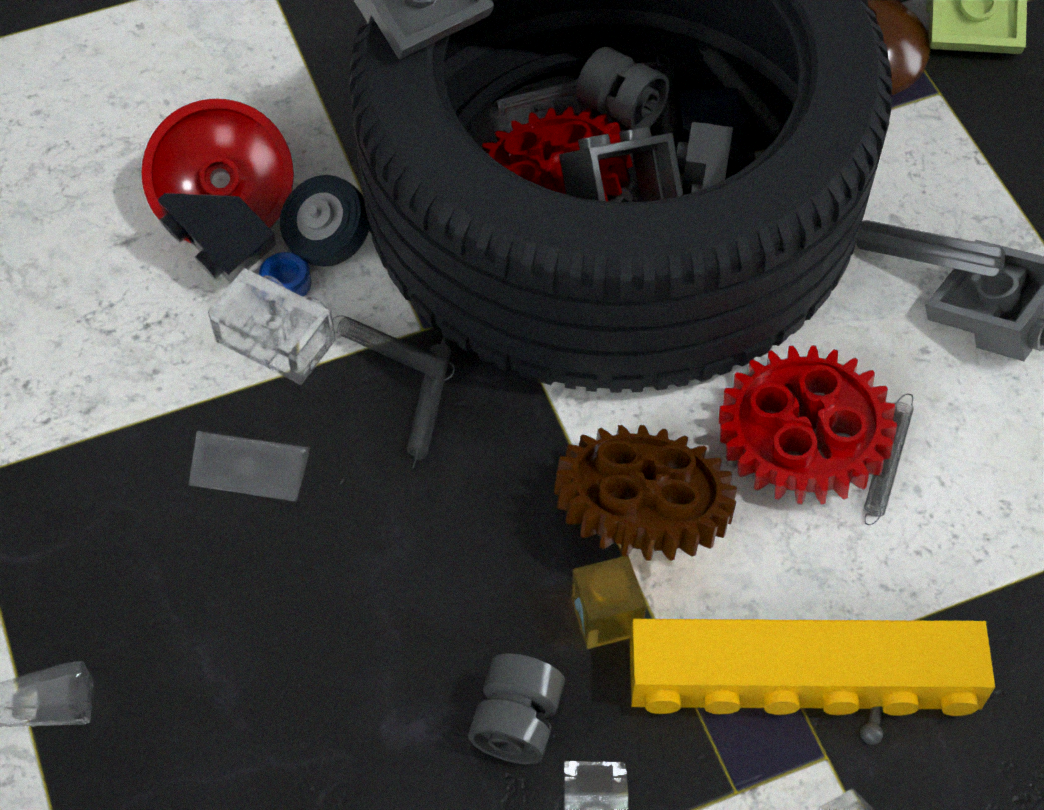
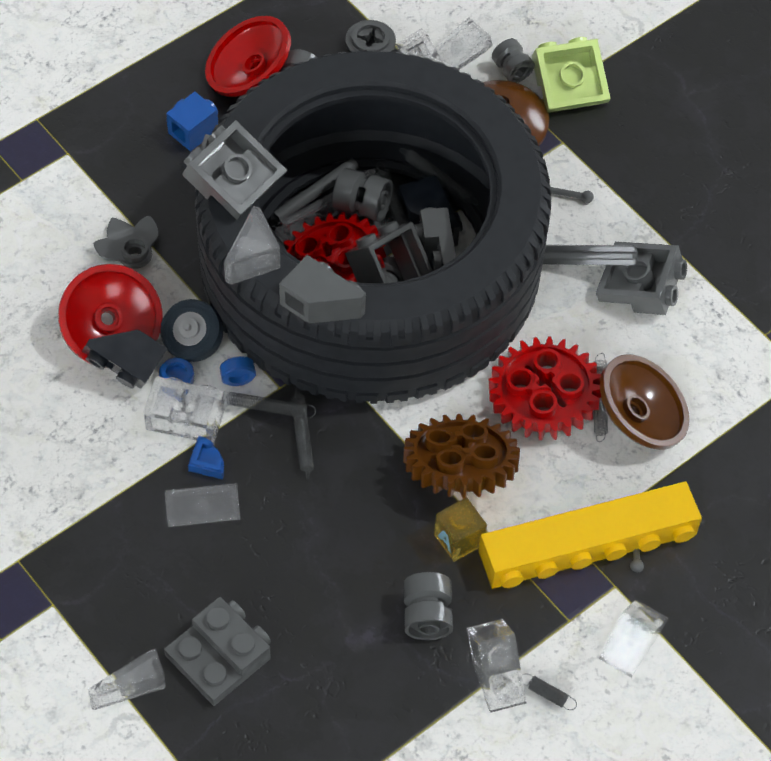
camera: 20 degrees left, 0 degrees up
none -> dark grey plate [93,216,159,269]
none -> dark grey plate [164,597,271,706]
none -> blue tile [188,436,224,480]
none -> blue tile [219,356,256,386]
none -> clear slope [224,206,280,284]
none -> dark grey bar [272,158,359,224]
none -> dark grey slope [279,255,366,323]
none -> dark grey hinge [551,187,594,203]
none -> reddish brown dish [600,354,689,450]

